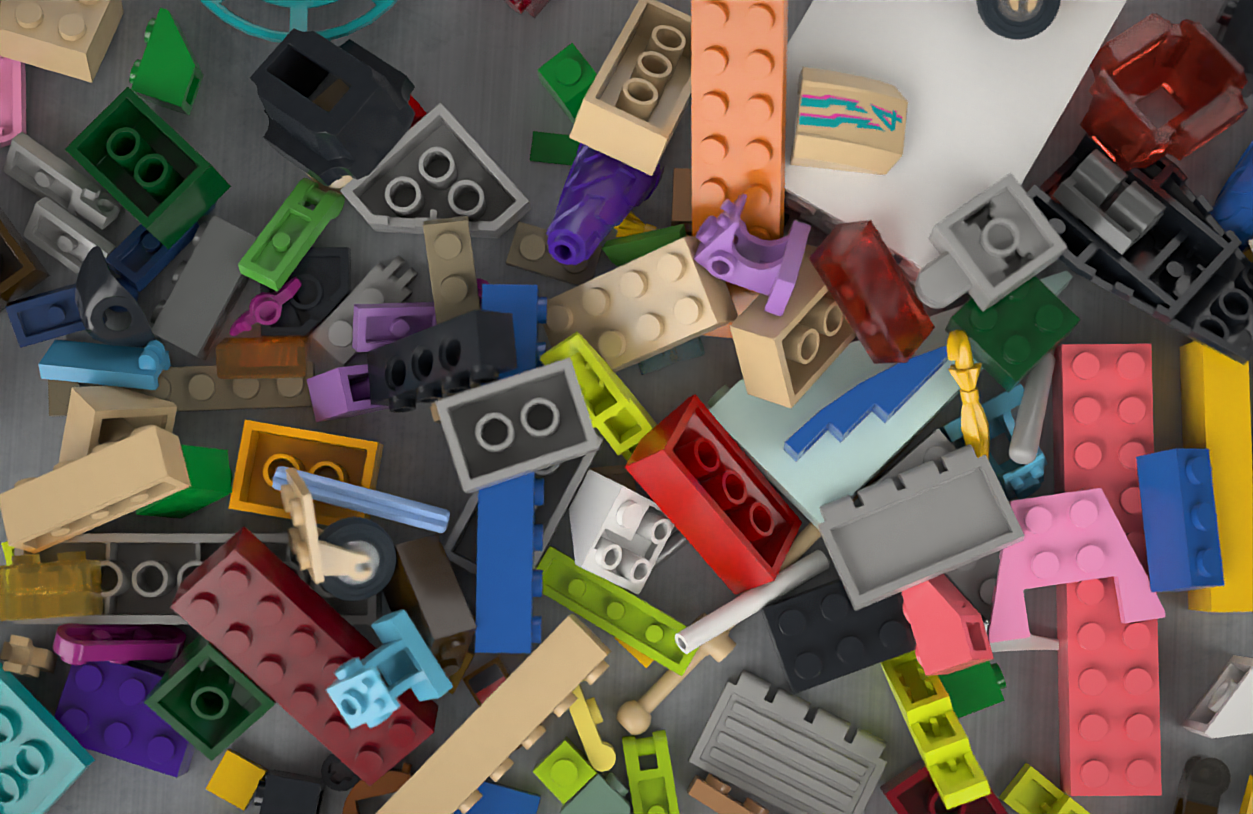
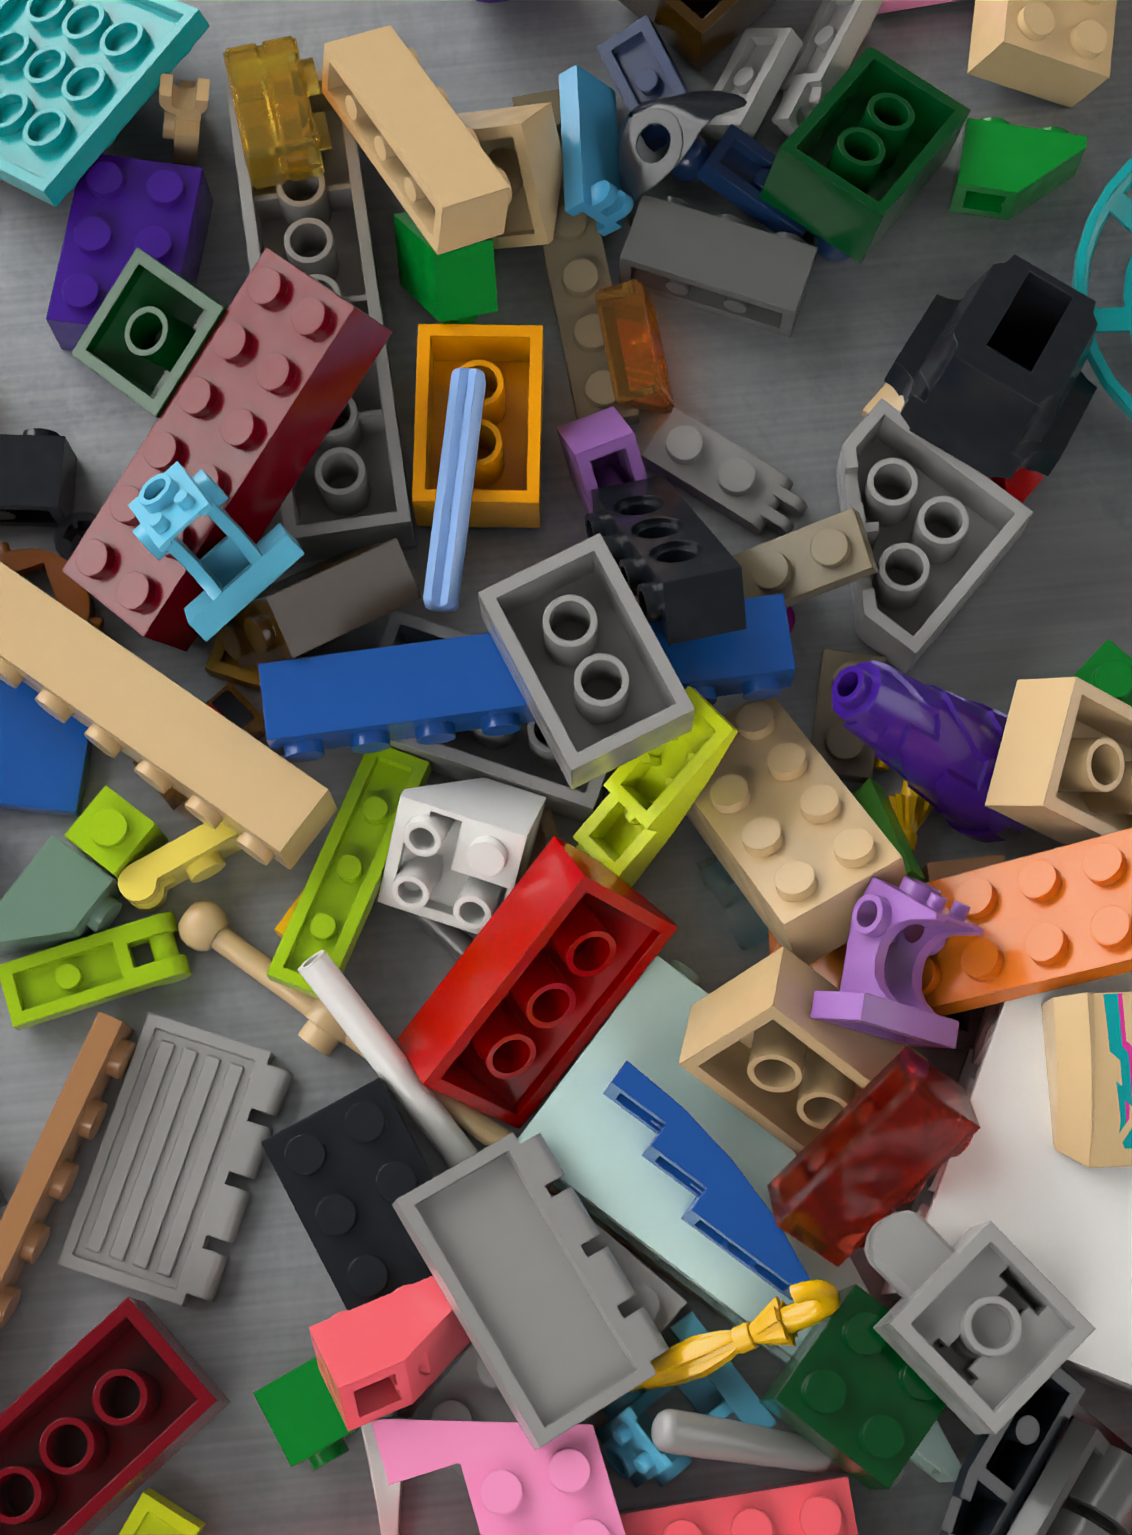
camera: 85 degrees right, 10 degrees down
magenta plate [53,623,186,665] -> none
yellow tile [205,748,268,811] -> none
magenta piece [229,277,301,336] -> none
bright green plate [238,178,345,291] -> none
black plate [260,247,351,338] -> none
plate [281,467,396,601] -> none
medium lavender plate [352,302,437,352] -> none
green sticker [530,131,580,166] -> none
neon yellow slope [880,650,991,810] -> none

